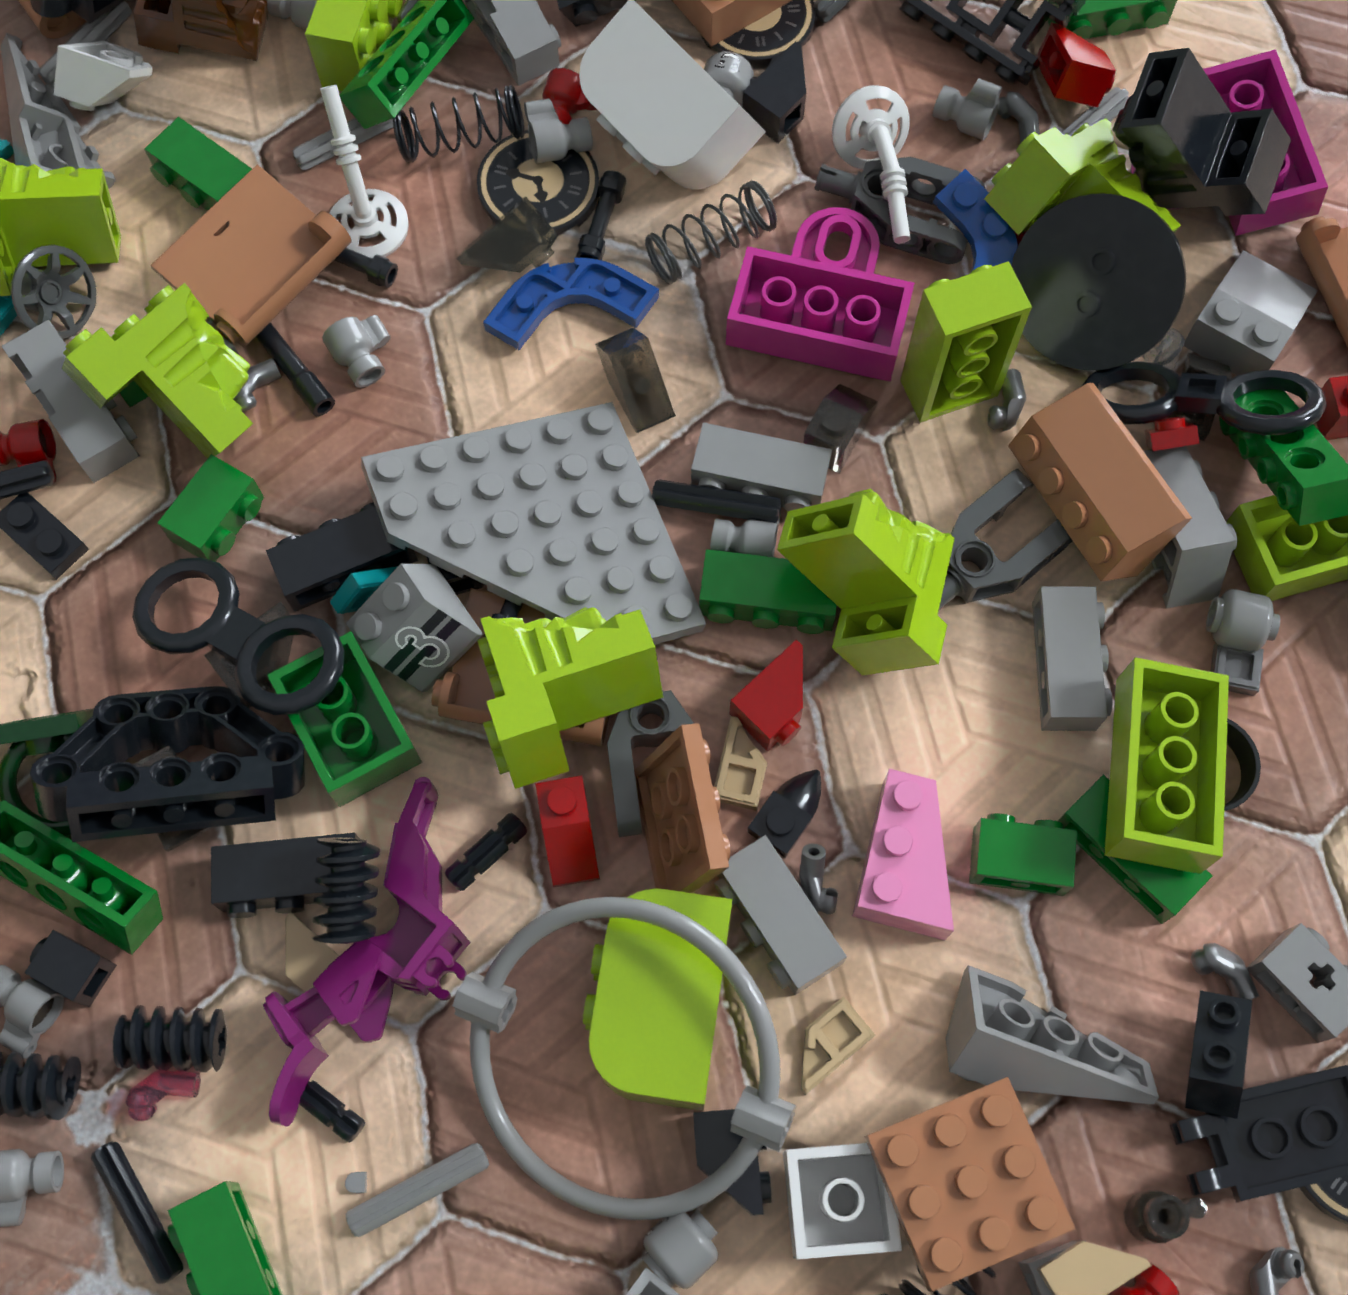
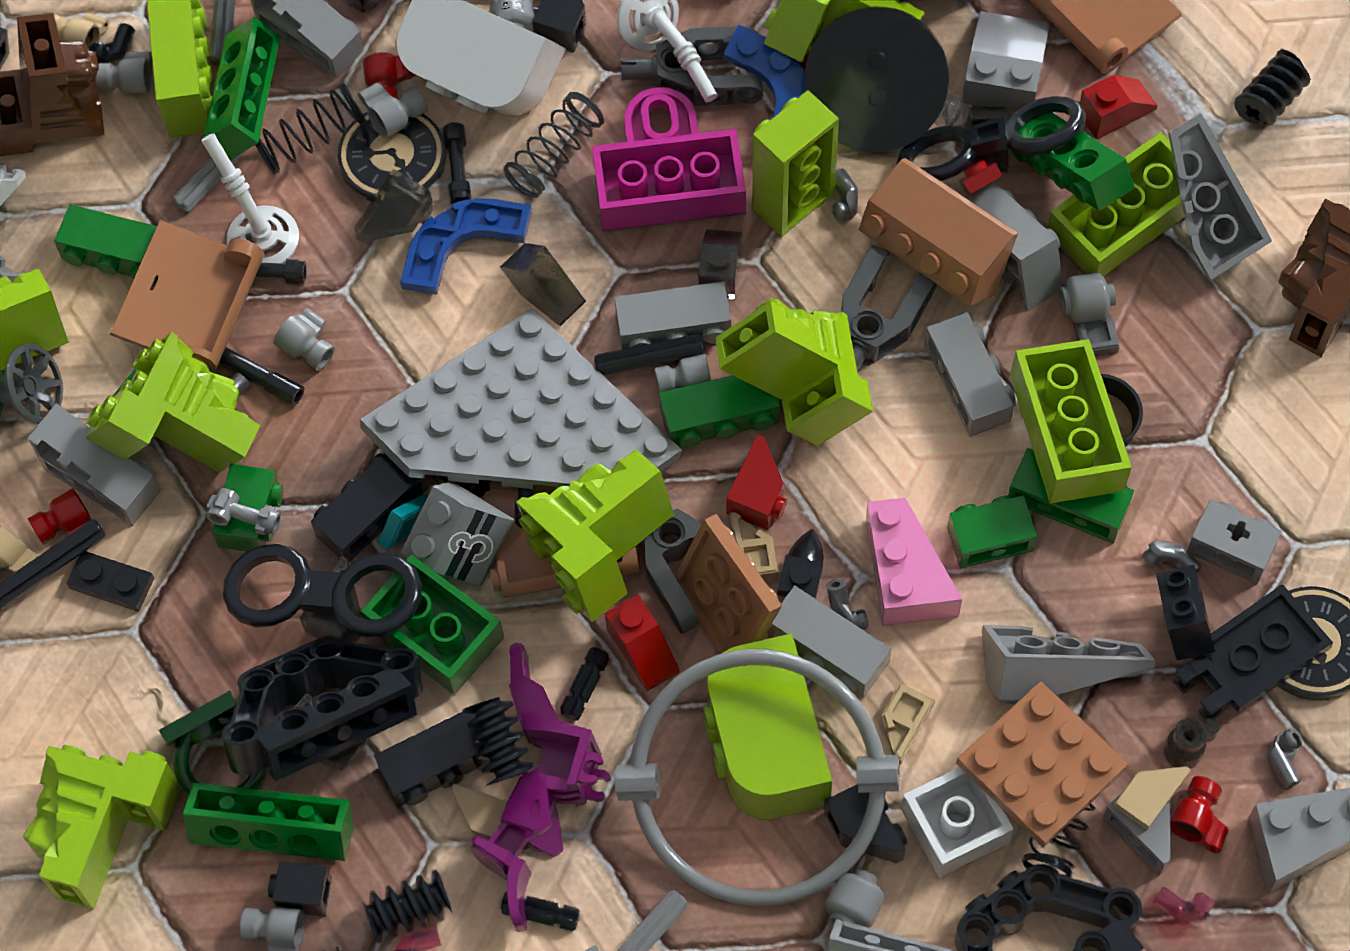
camera: 20 degrees left, 5 degrees down
none -> light grey bar [206,488,281,535]

